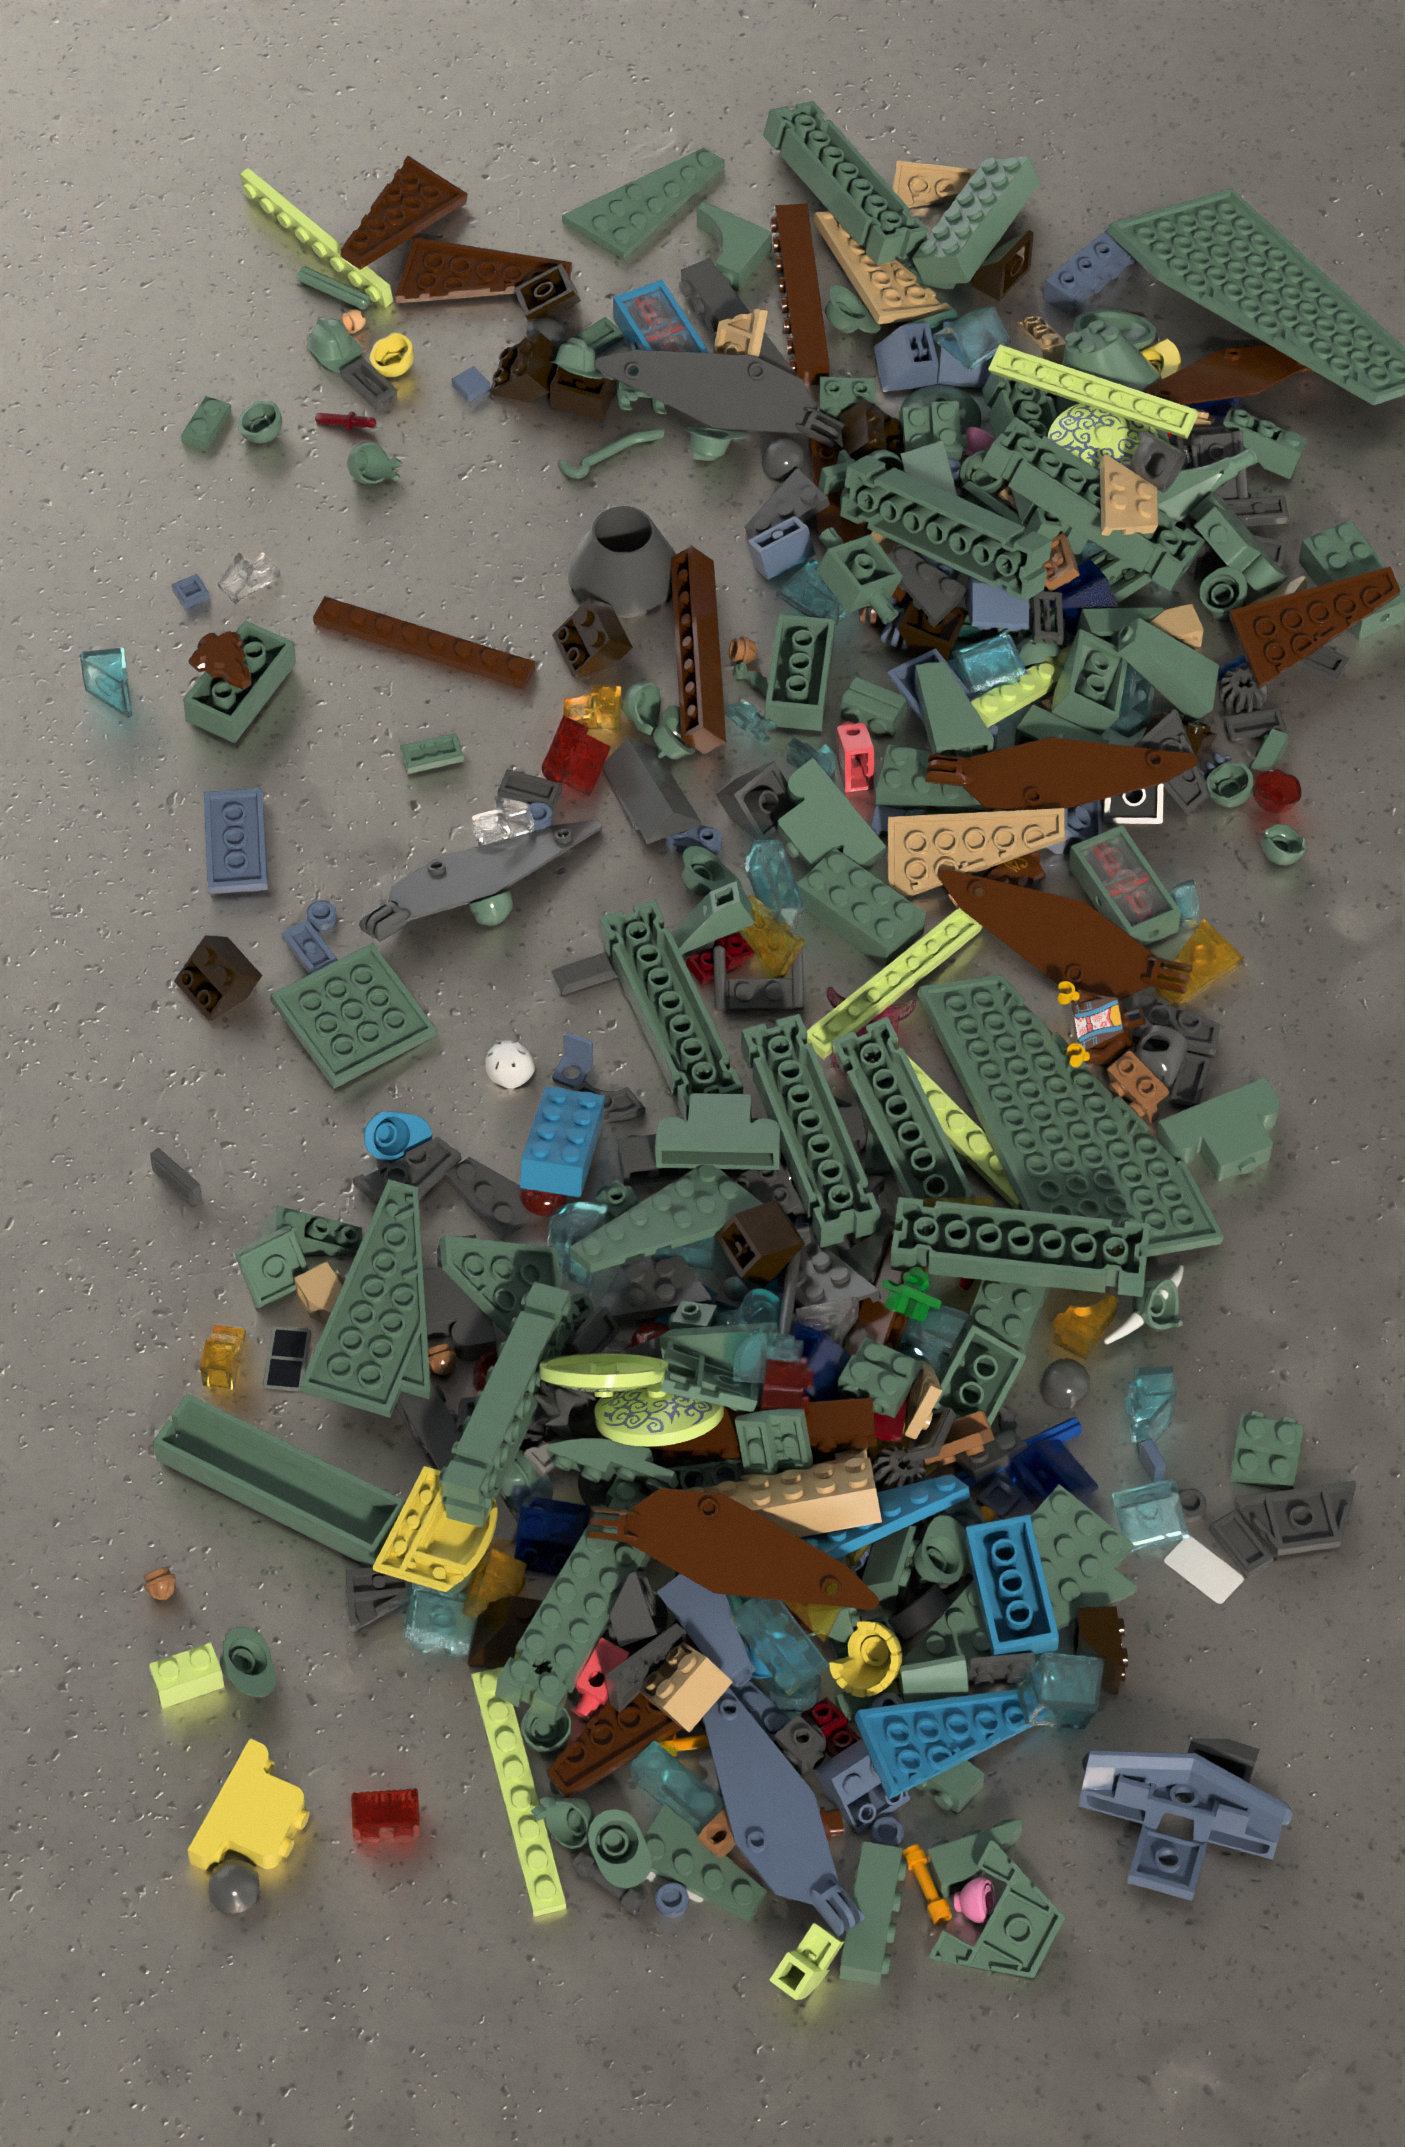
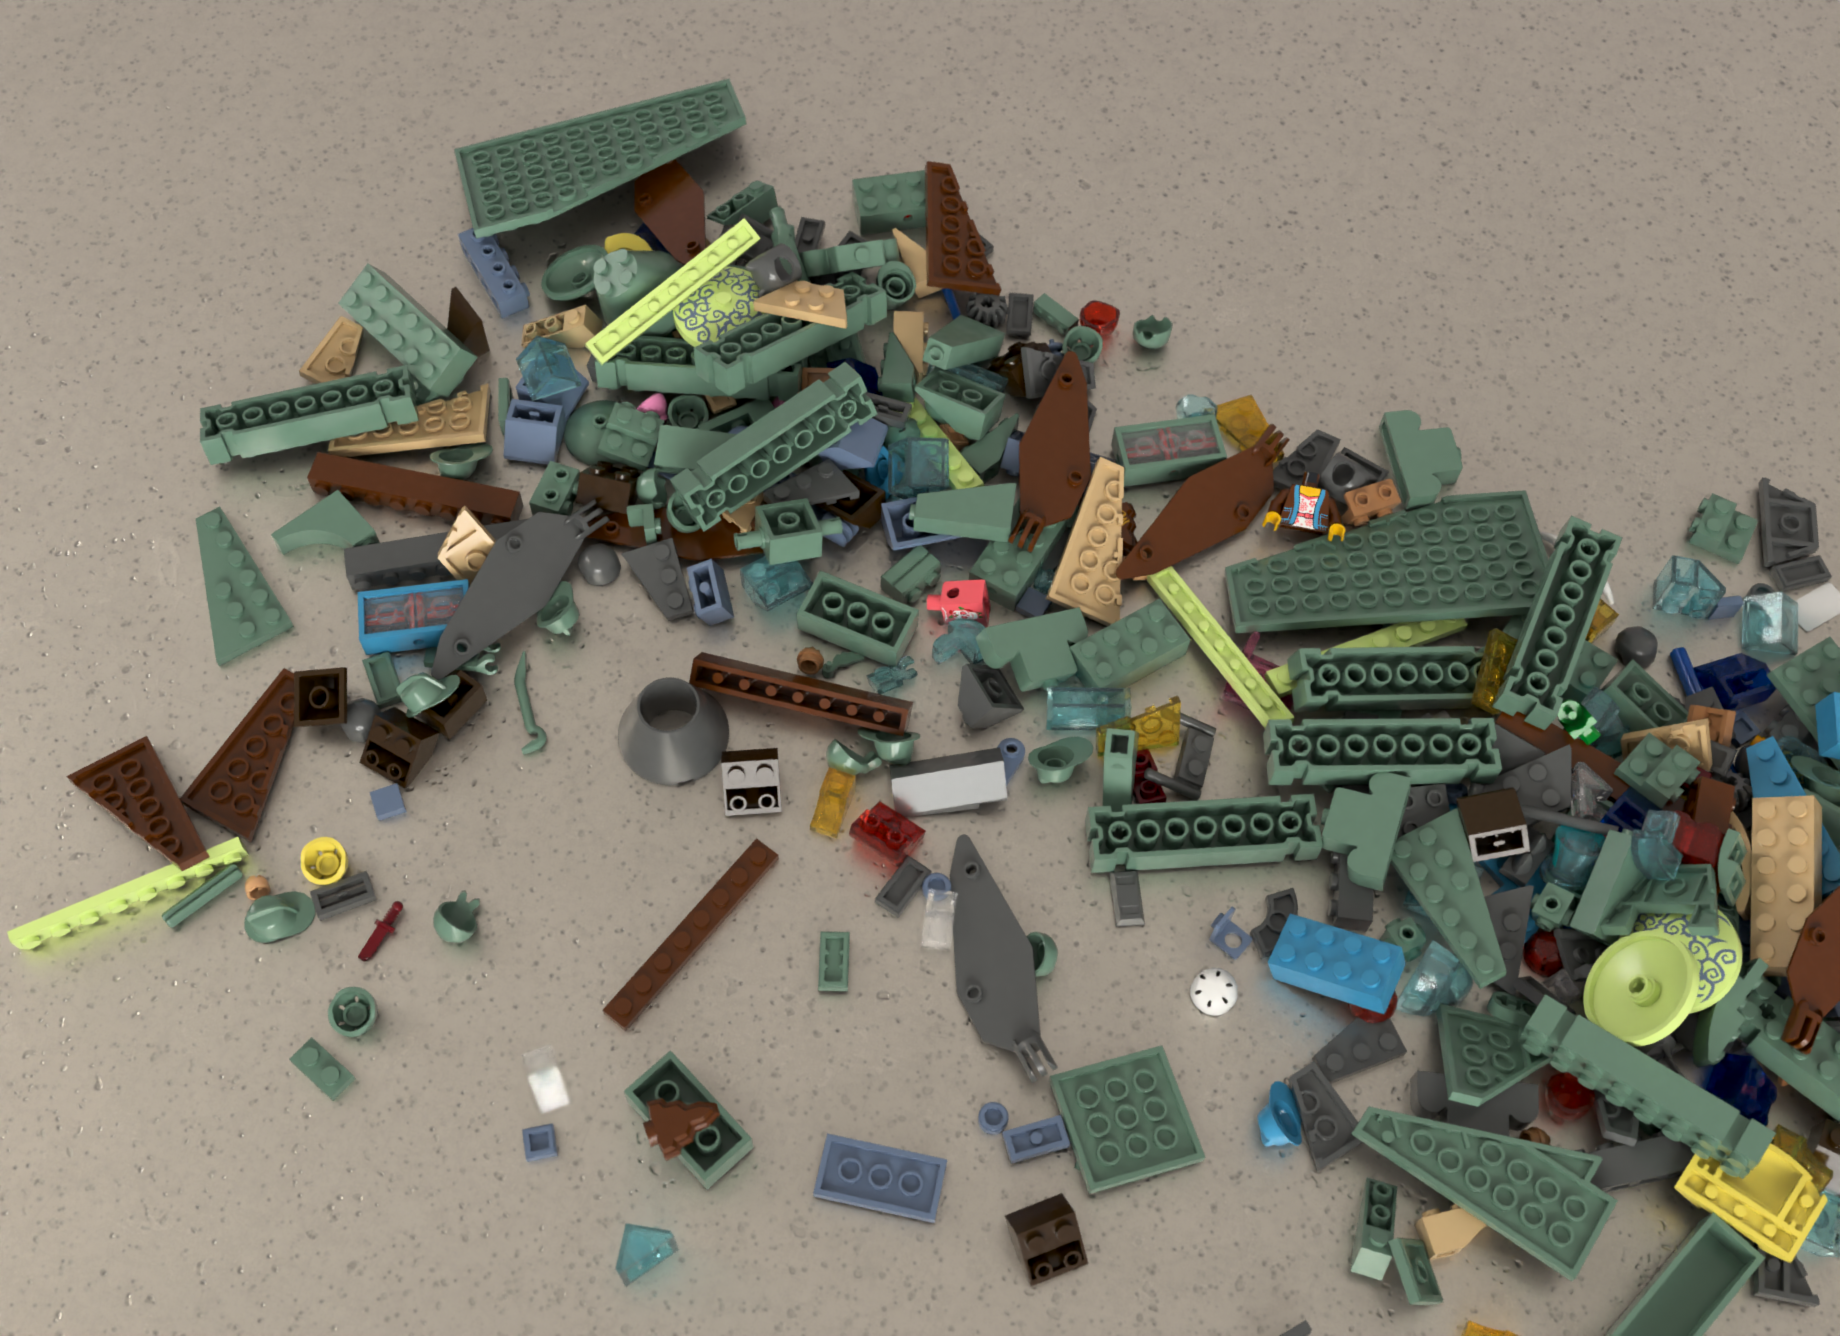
camera: 75 degrees left, 5 degrees up
black sticker [263,1326,311,1391] -> none

